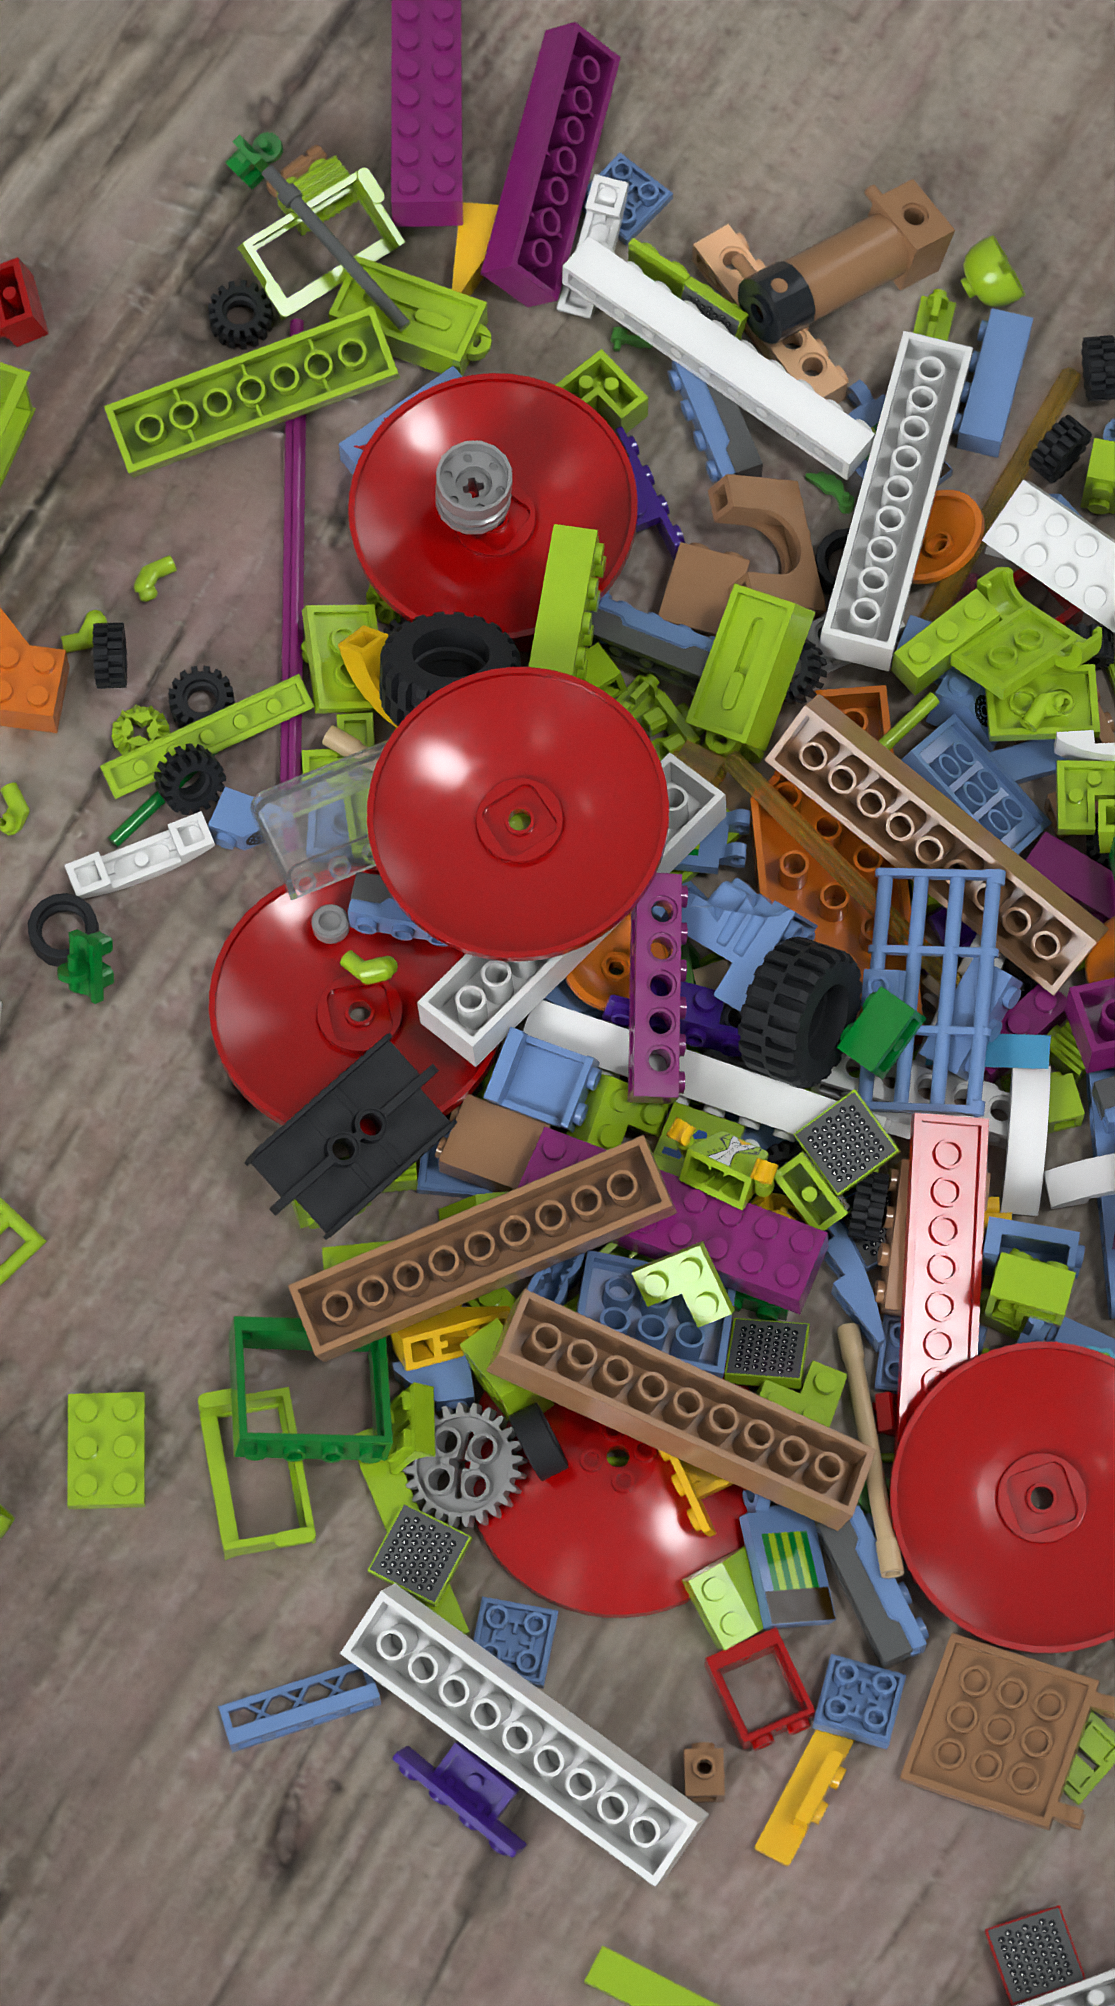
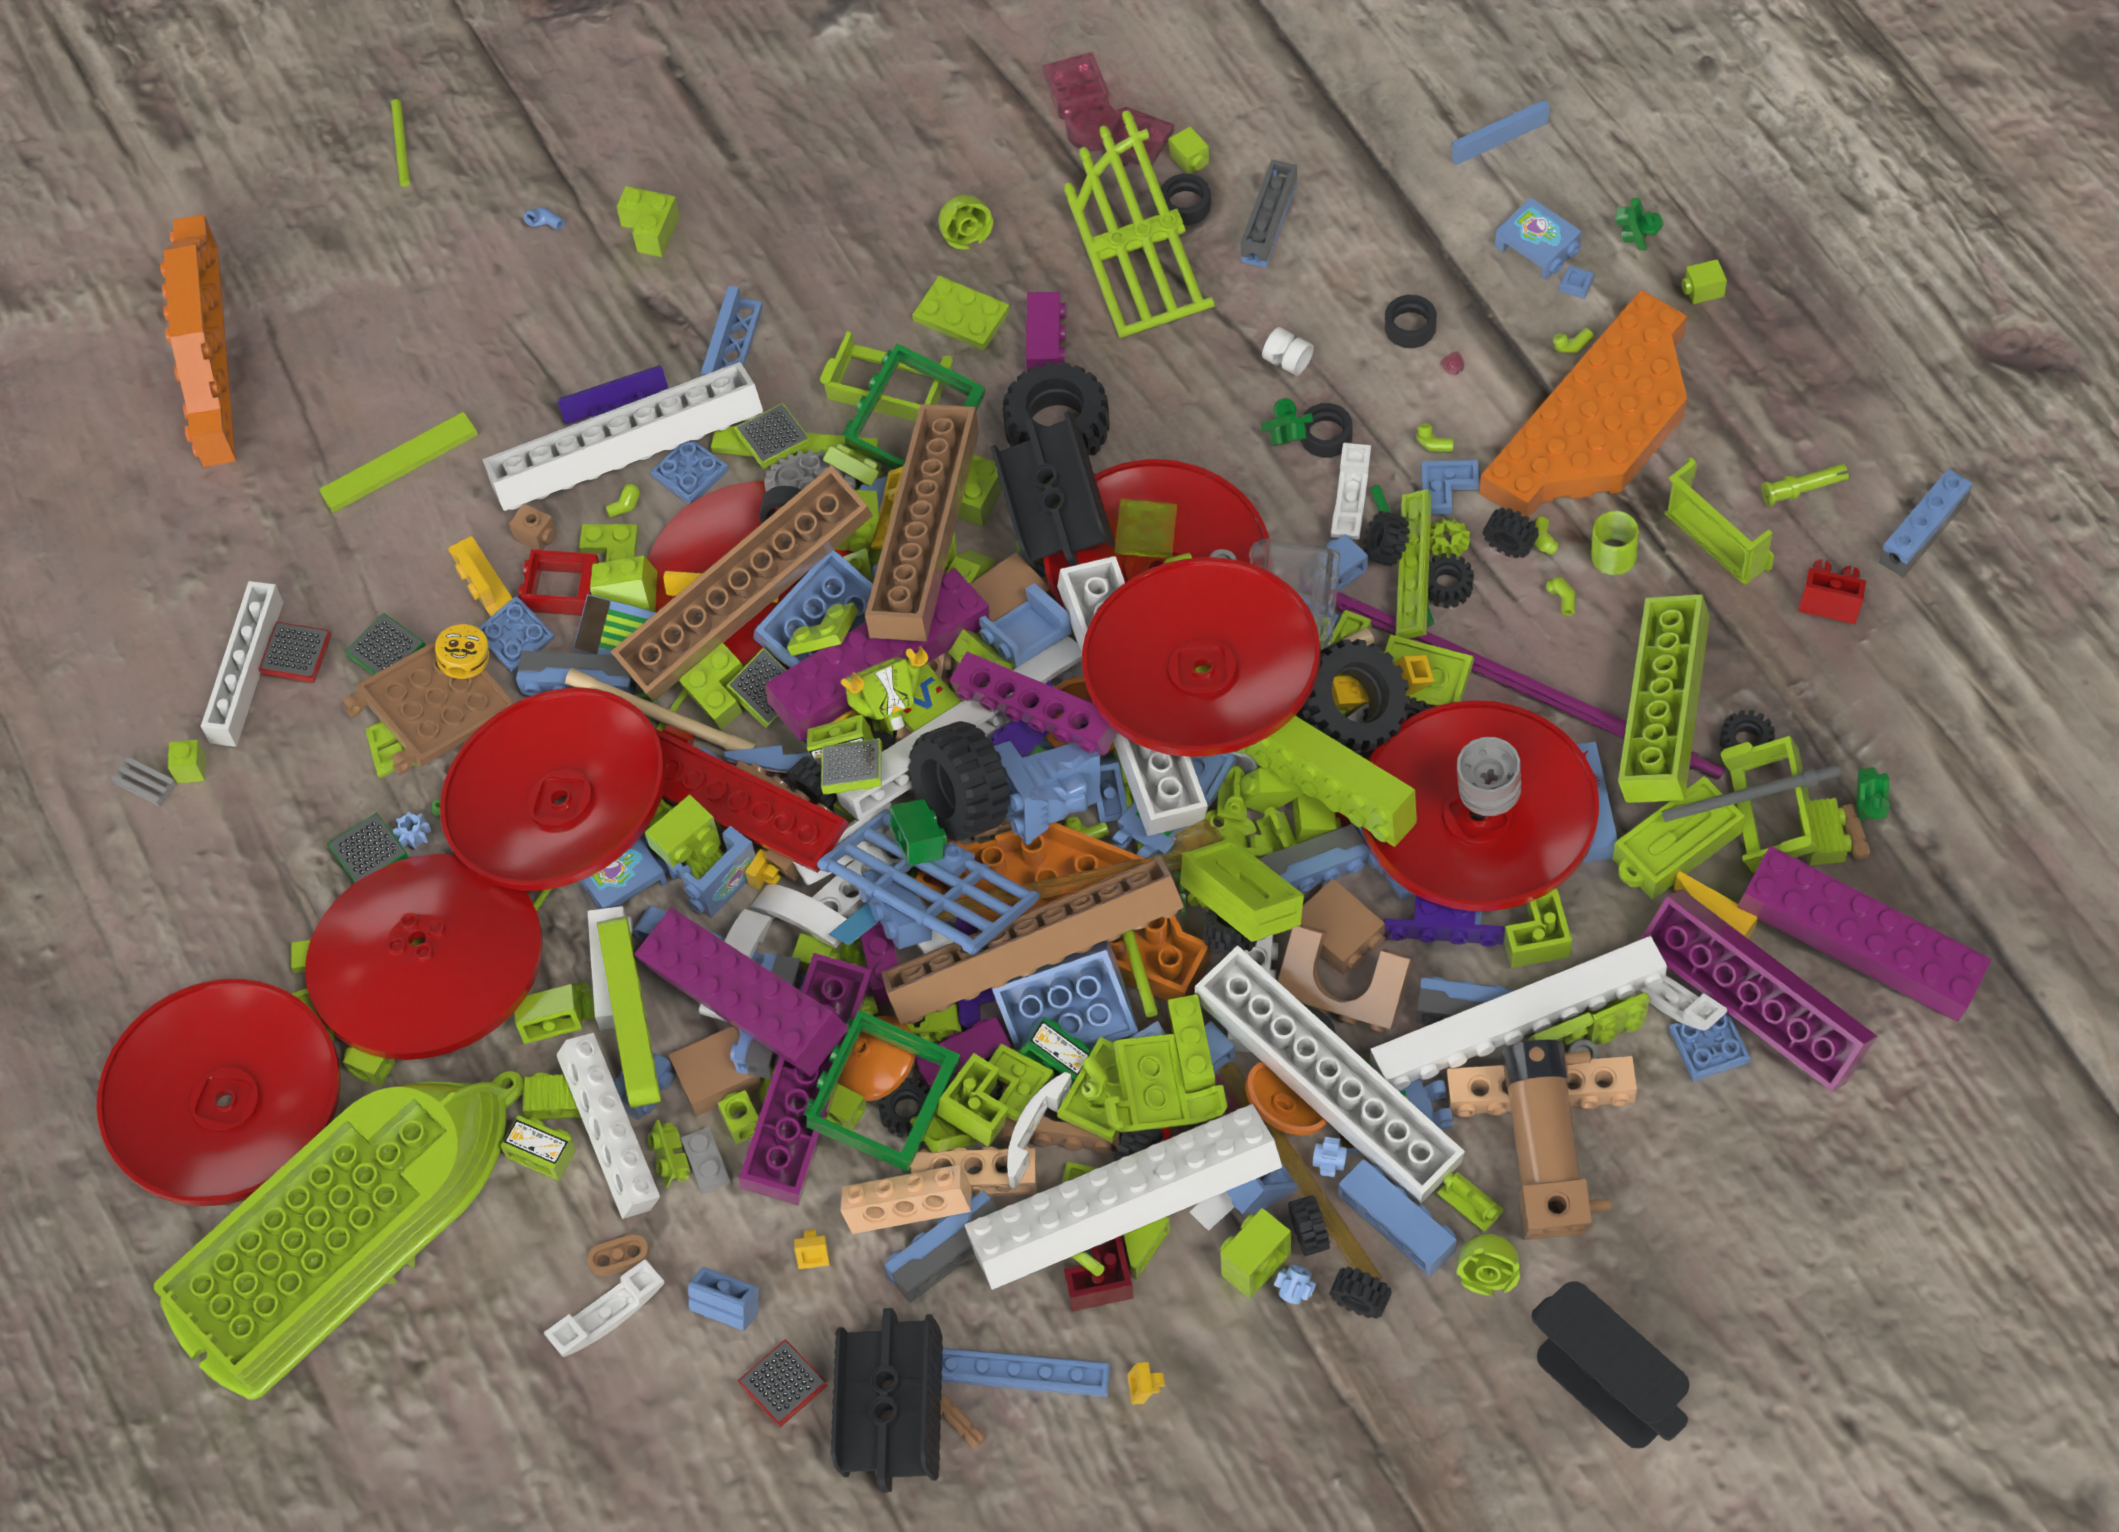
camera: 125 degrees right, 10 degrees down
none -> tile [345,613,426,675]
none -> yellow head [435,624,489,679]
none -> lime plate [579,524,639,562]
none -> lime arm [605,483,640,518]
none -> lime brick [616,186,680,257]
none -> black tyre [1002,362,1110,456]
none -> brick [1017,1017,1092,1083]
none -> magenta brick [1026,292,1066,373]
none -> clear neon green plate [1115,499,1177,558]
none -> bright green piece [1174,871,1187,917]
none -> light blue gear [1313,1137,1347,1177]
none -> medium blue plate [1421,460,1479,515]
none -> black piece [1531,1281,1690,1449]
none -> lime piece [1591,511,1639,575]

